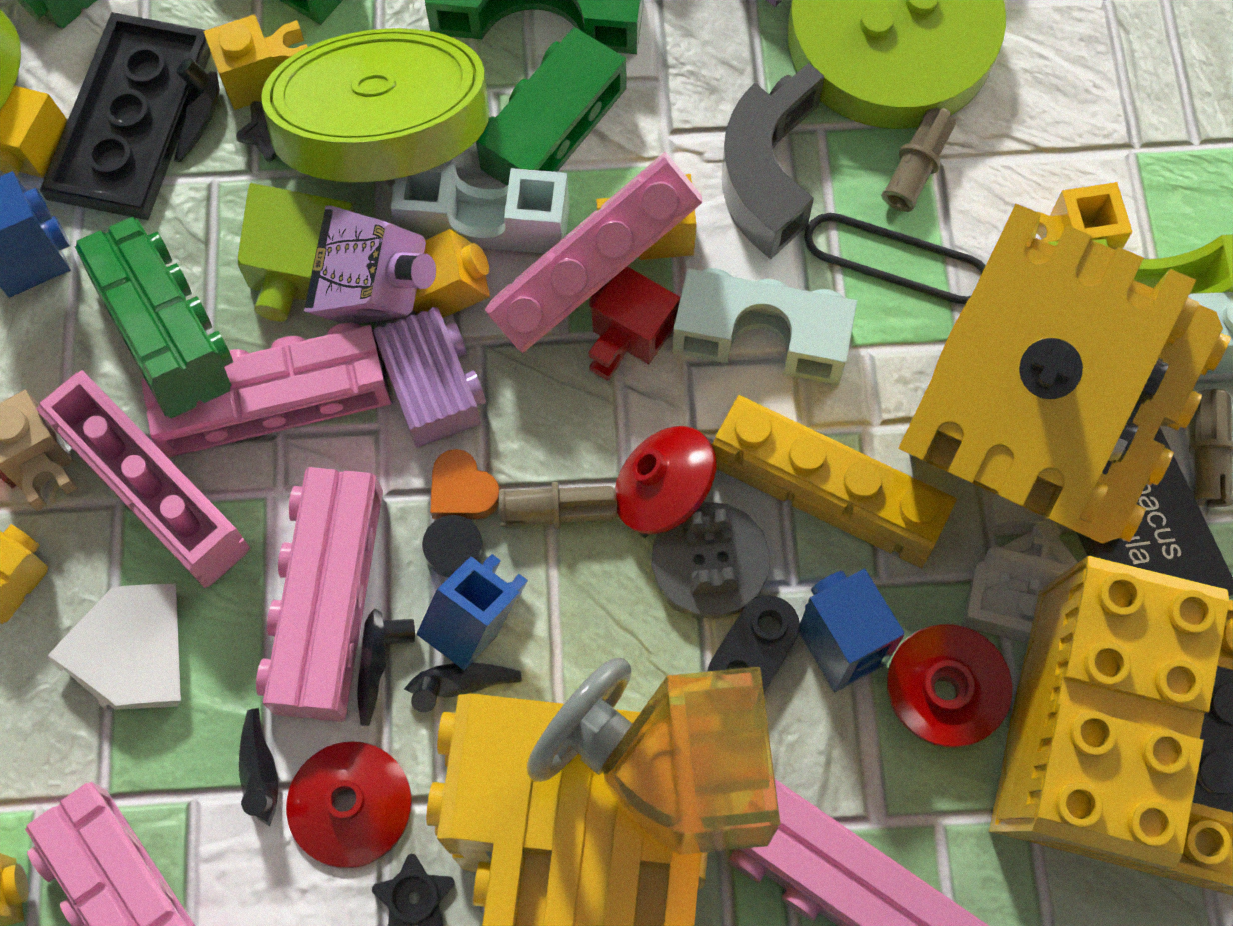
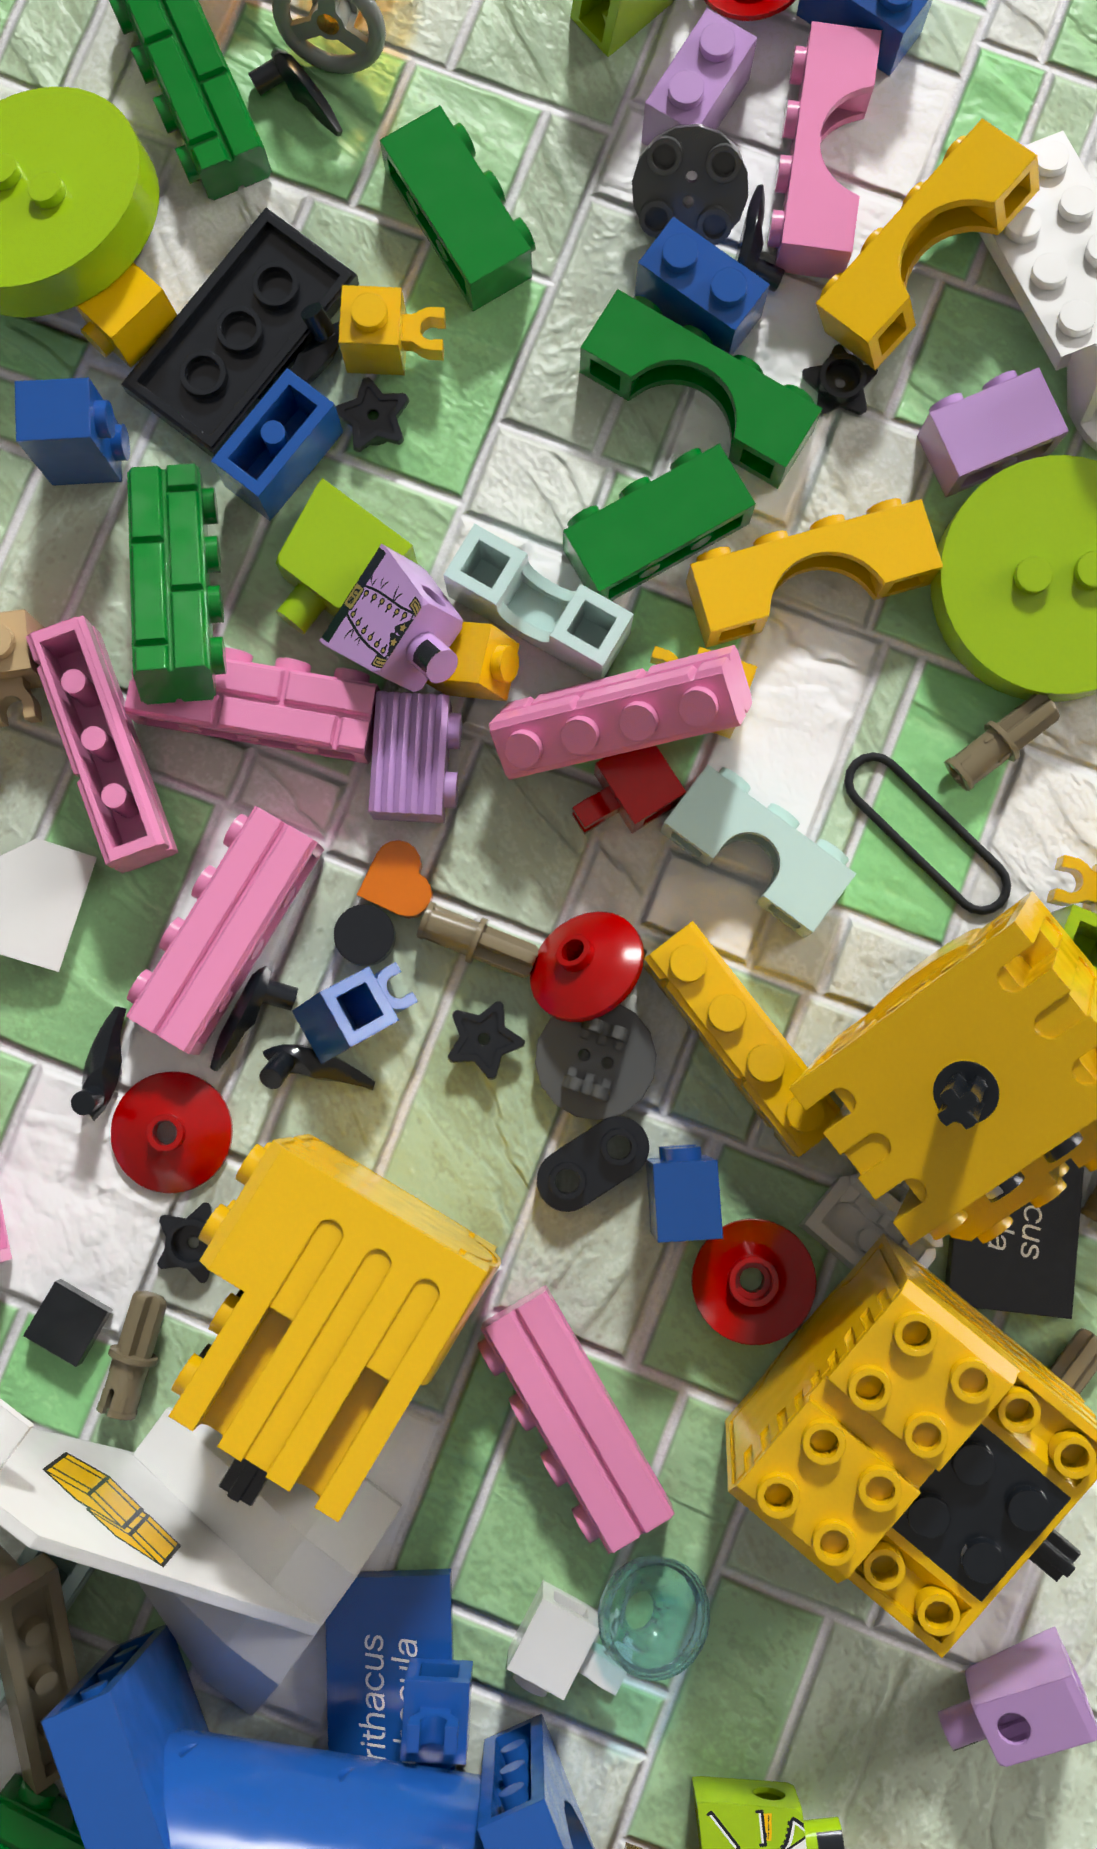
camera: 25 degrees right, 15 degrees up
lime brick [261,28,489,182] -> none
clear yellow piece [527,658,781,855] -> none
dark grey arch [721,63,824,260] -> none
none -> blue brick [211,368,343,521]
none -> black plate [447,1001,525,1080]
none -> yellow arch [686,498,943,648]

